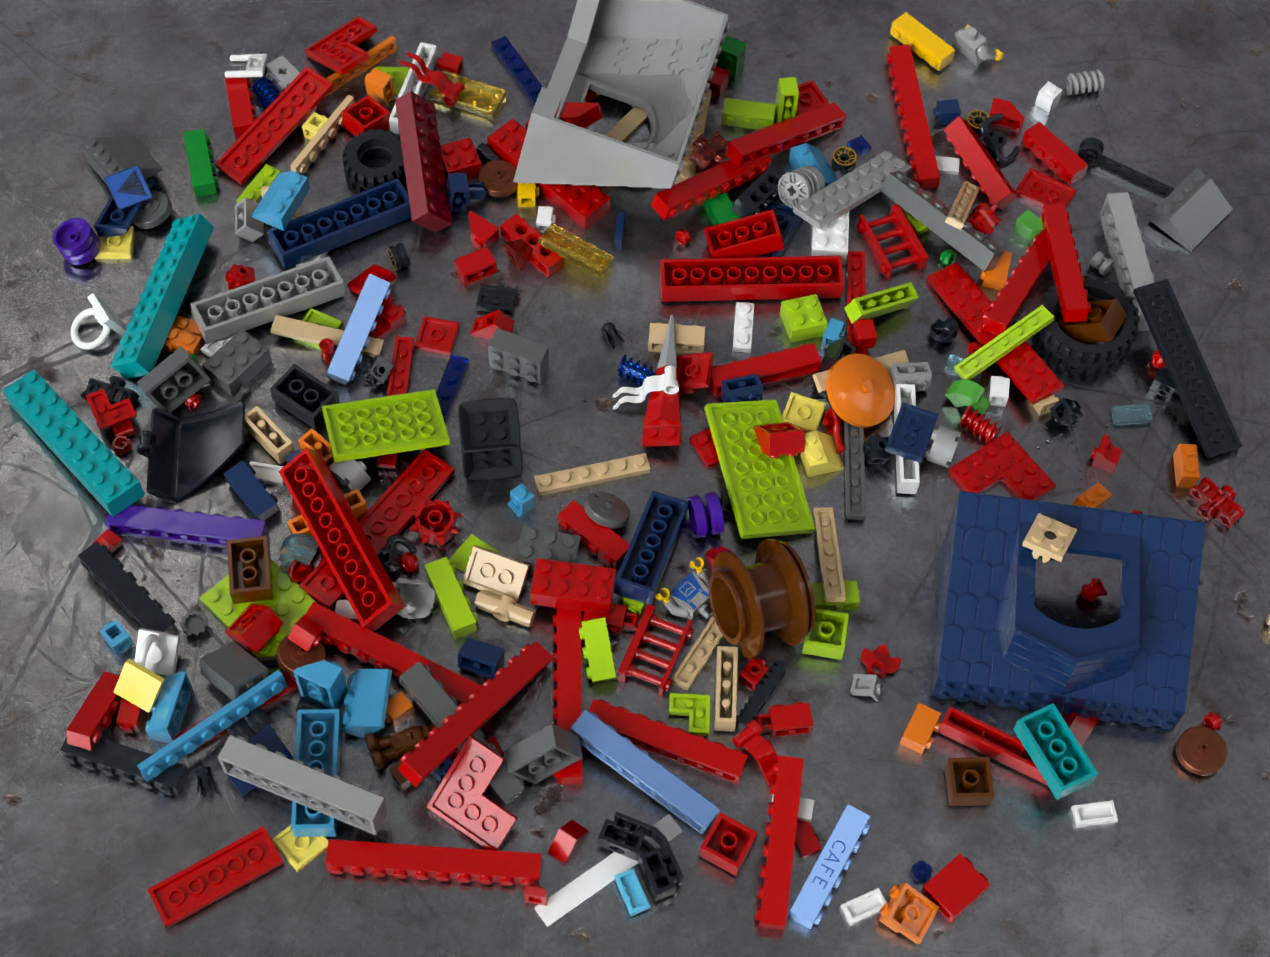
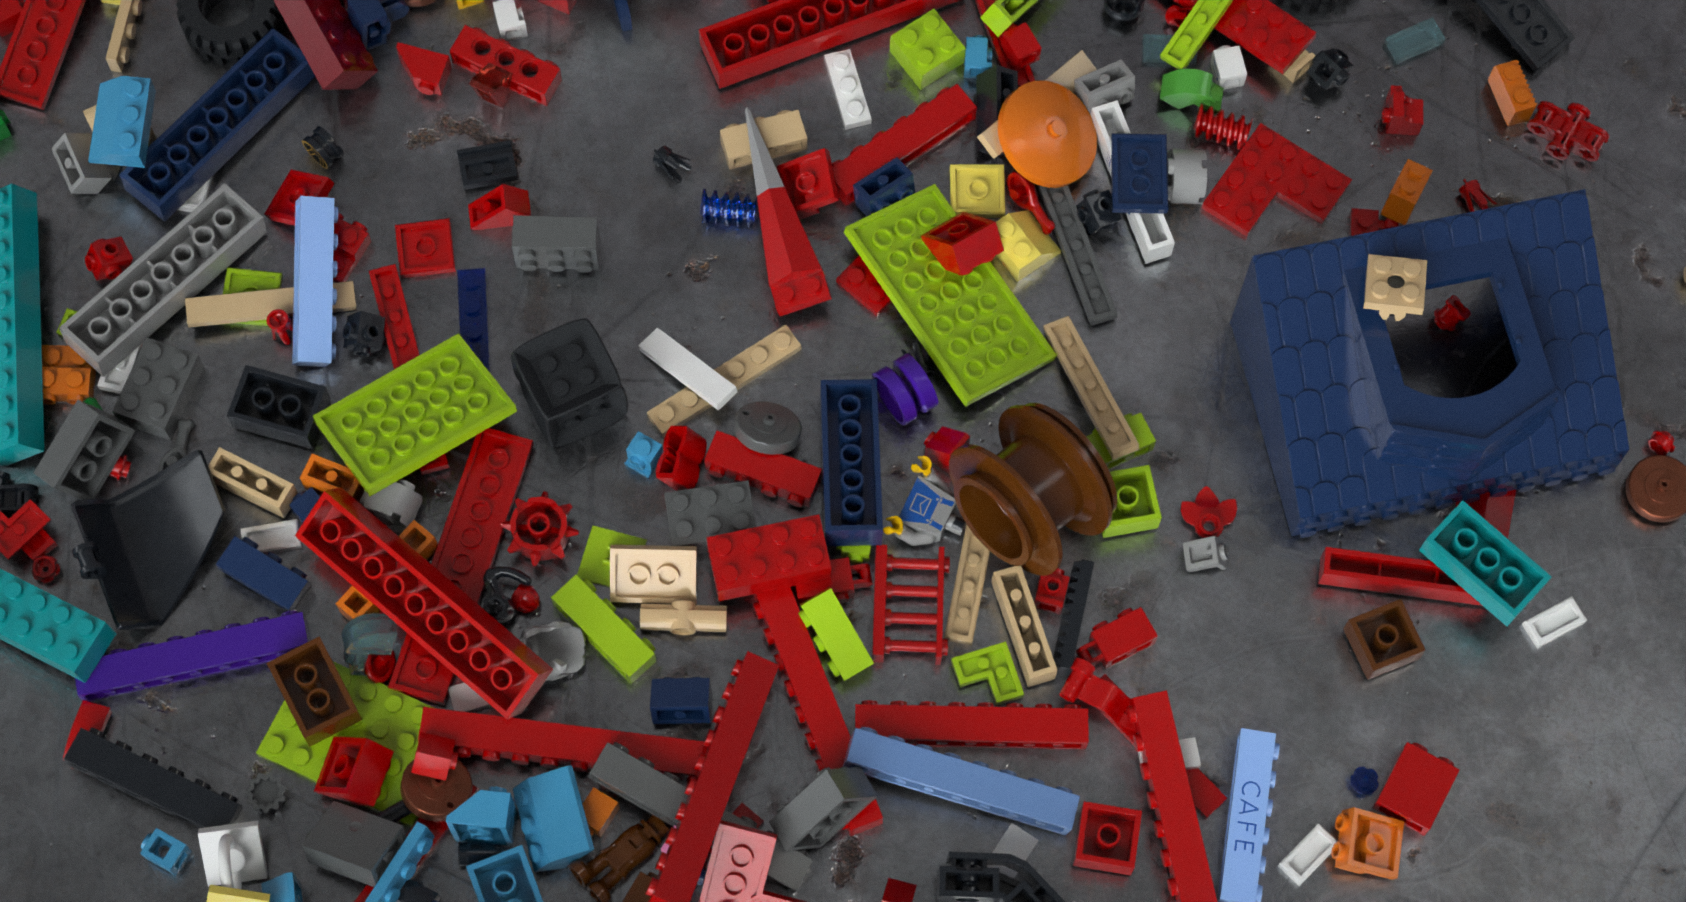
camera: 20 degrees left, 10 degrees up
lime plate [236,164,281,204] -> none
red brick [454,247,497,286] -> none
clear yellow plate [538,223,615,277] -> none
white flag [613,366,679,410] -> none
orange brick [900,703,942,754] -> none
none -> white tile [638,327,738,410]
none -> red brick [656,426,707,491]

